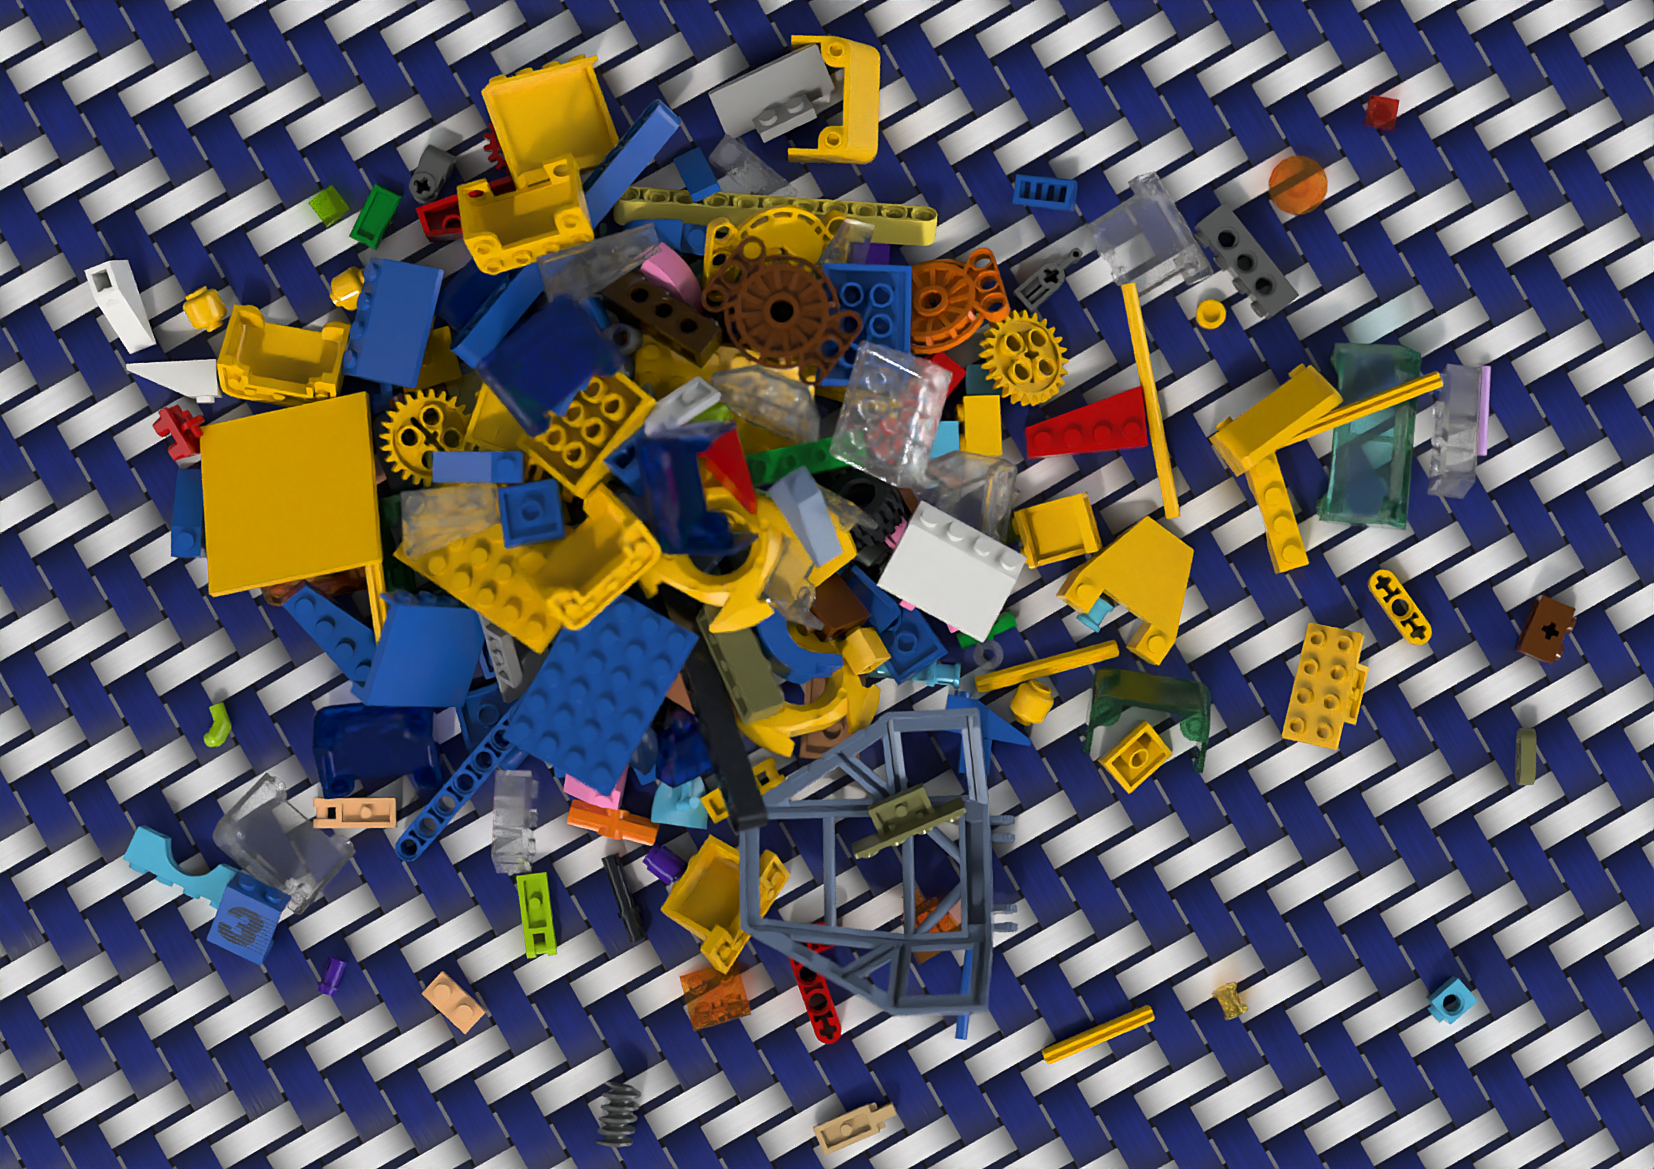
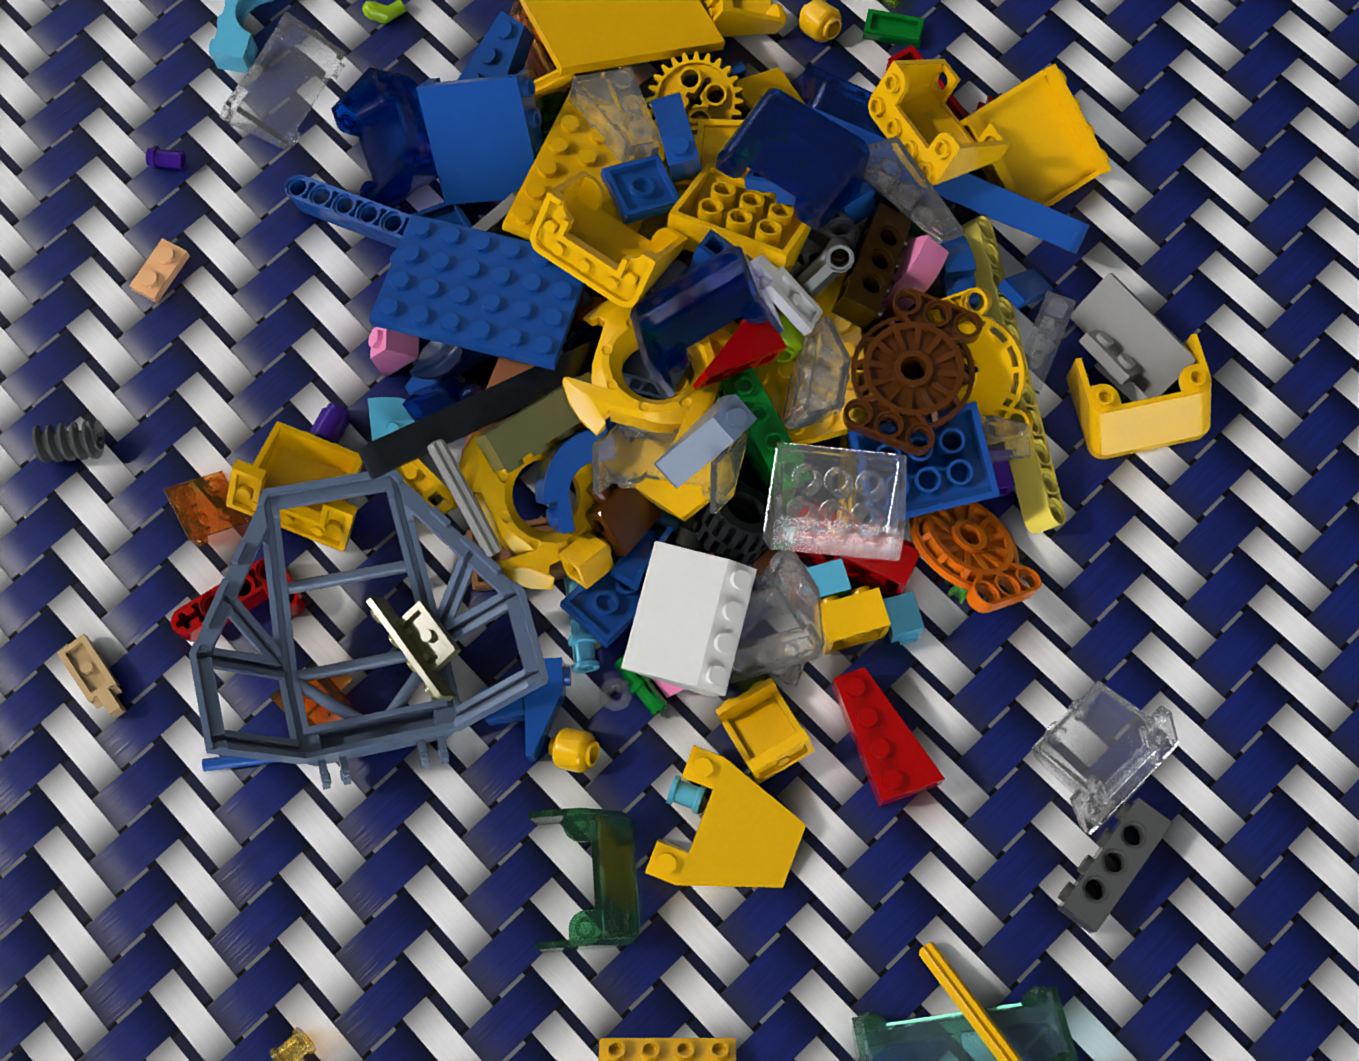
camera: 80 degrees right, 15 degrees down
blue panel [207,871,292,966] -> none
light nougat plate [313,797,397,828] -> none
blue slope [342,258,444,388] -> none
dark grey piece [409,144,457,205] -> none
clear wedge [491,770,539,874] -> none
lime plate [516,872,557,959] -> none
orange piece [567,799,660,846] -> none
black pin [601,853,648,944] -> none
yellow axle [974,640,1119,693] -> none
yellow gear [979,310,1069,406] -> none
blue slope [1012,174,1078,212] -> none
dark grey piece [1012,247,1083,315] -> none
yellow axle [1042,1005,1155,1065] -> none
yellow slope [1098,720,1173,794] -> none
yellow piece [1121,282,1181,519] -> none
yellow tile [1195,299,1226,329] -> none
yellow windscreen [1209,363,1344,476] -> none
yellow arch [1245,451,1309,574] -> none
clear orange tile [1268,156,1328,215] -> none
clear red plate [1363,95,1400,131] -> none
none -> light grey axle [427,439,502,557]
none -> dark grey piece [795,238,854,298]

